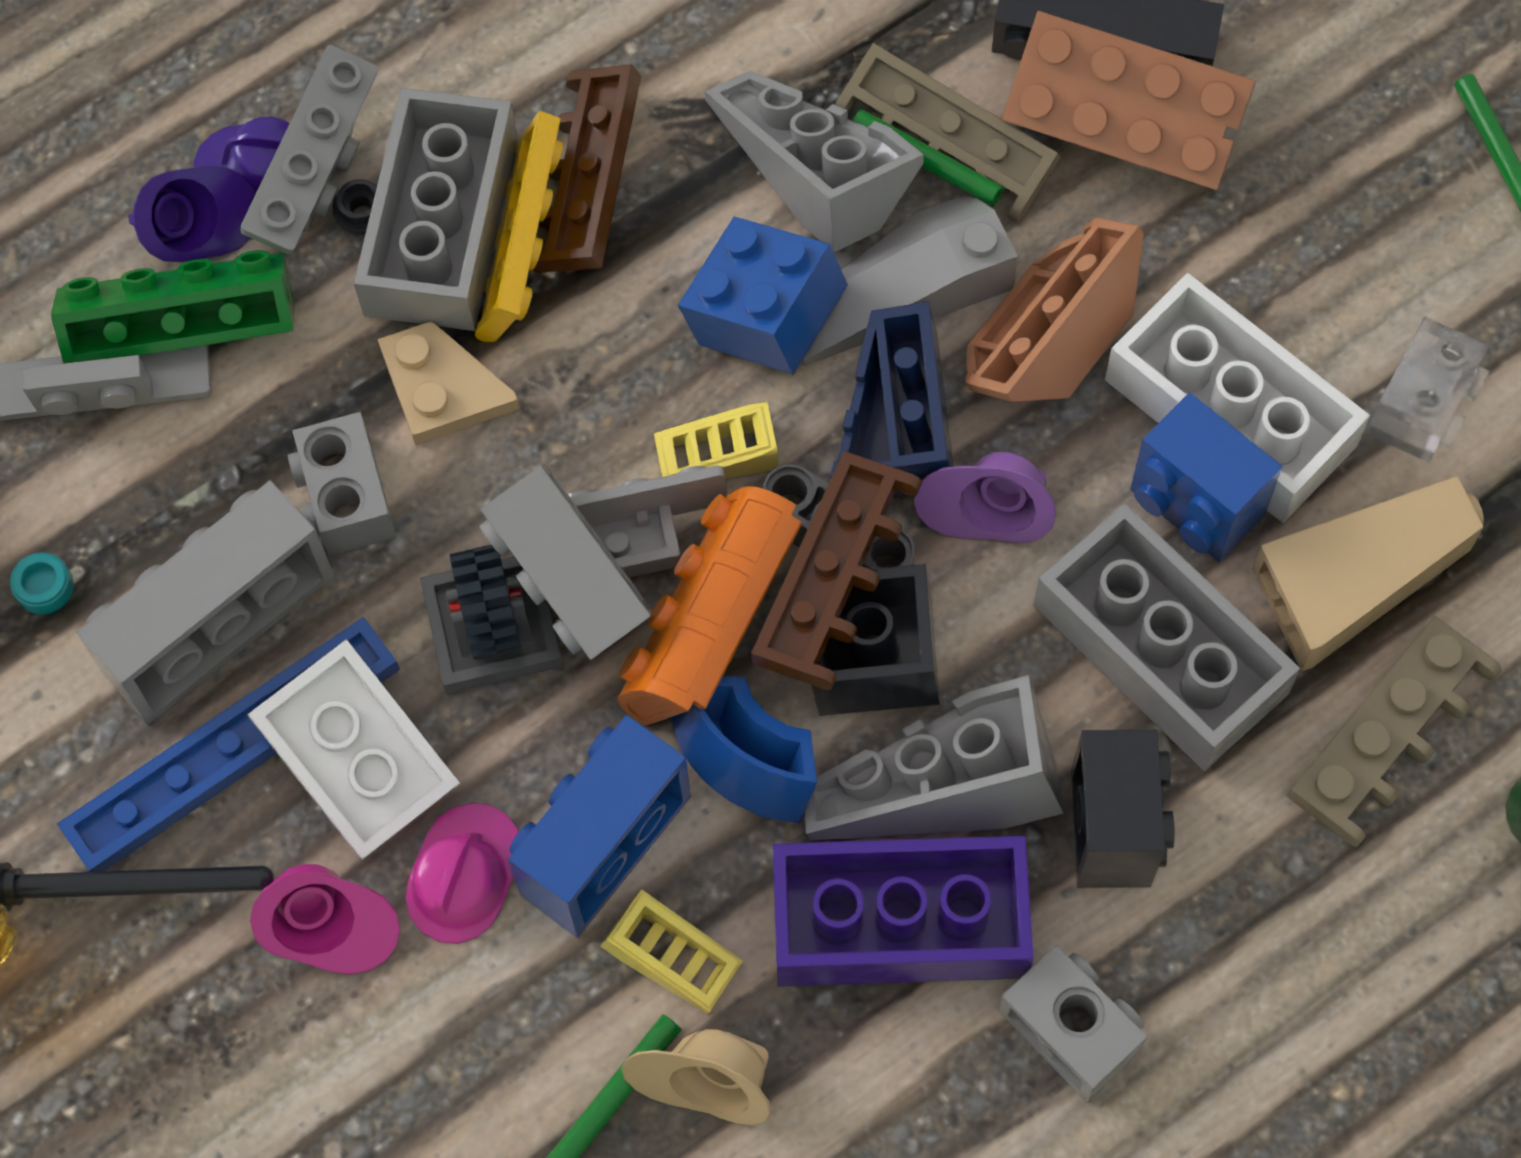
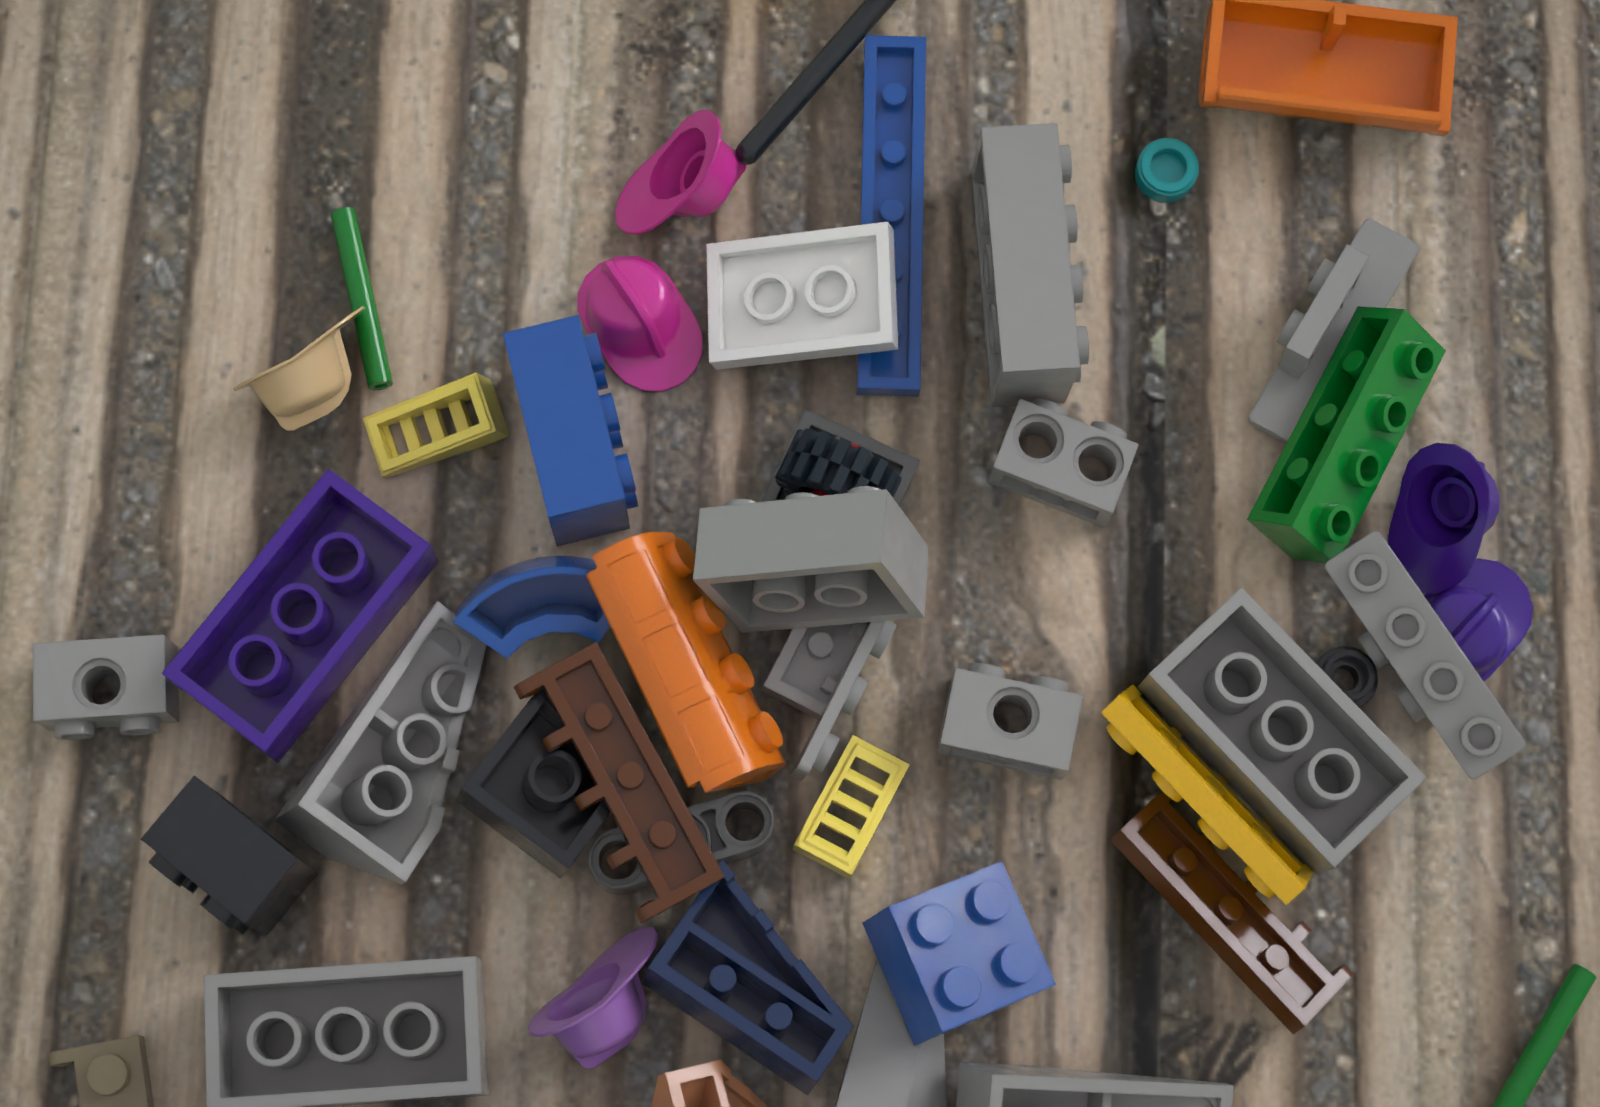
camera: 120 degrees right, 10 degrees up
tan wing [378,321,520,445] -> none
none -> light grey brick [936,662,1083,780]

